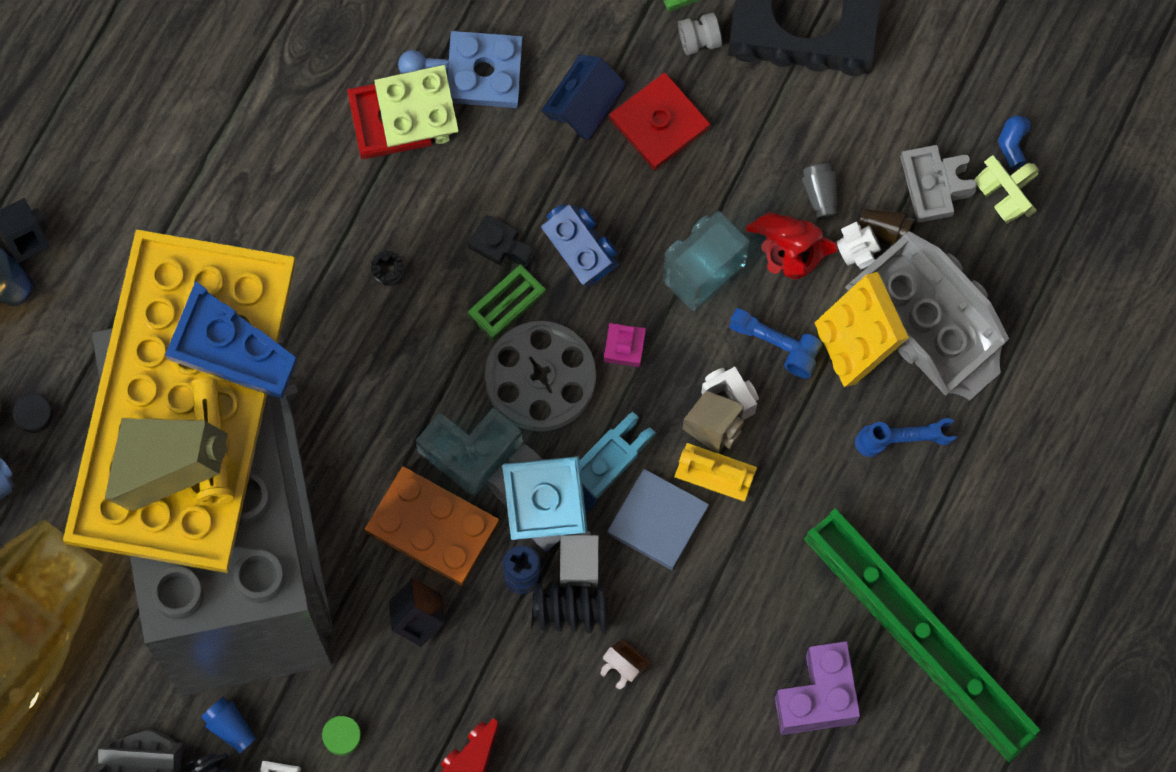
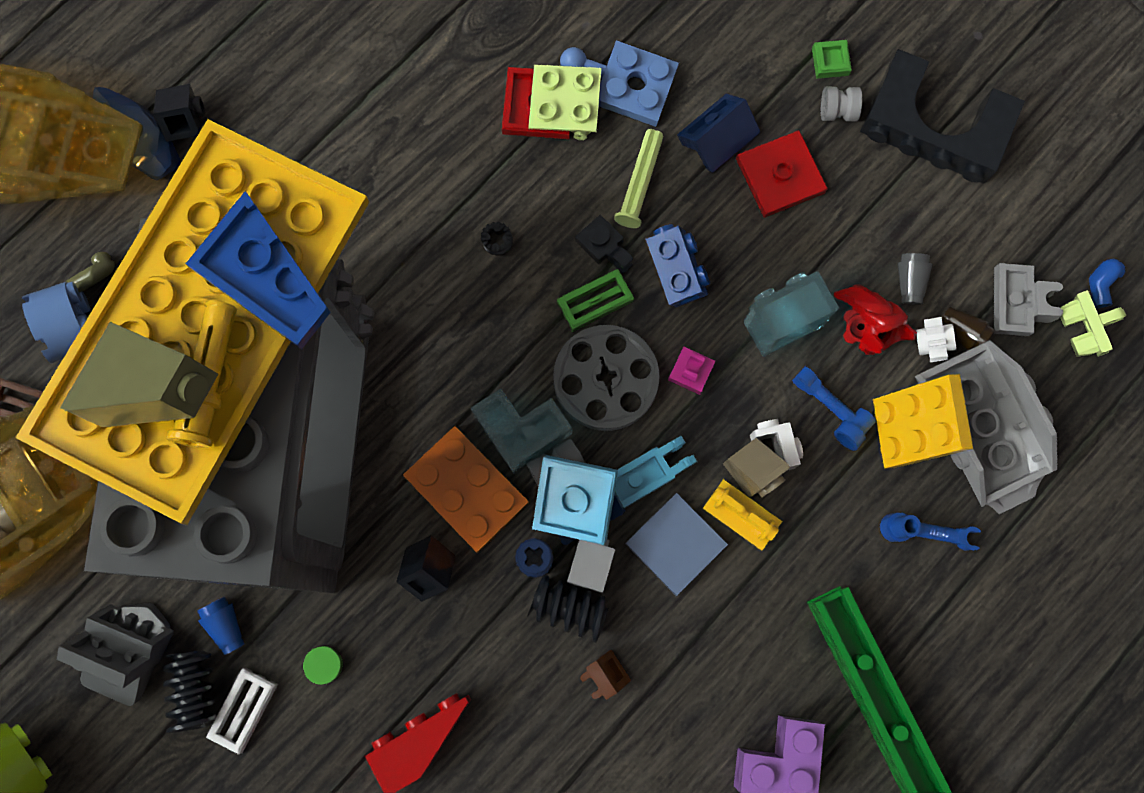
camera: 15 degrees right, 5 degrees up
none -> yellowish green axle [614,129,663,228]

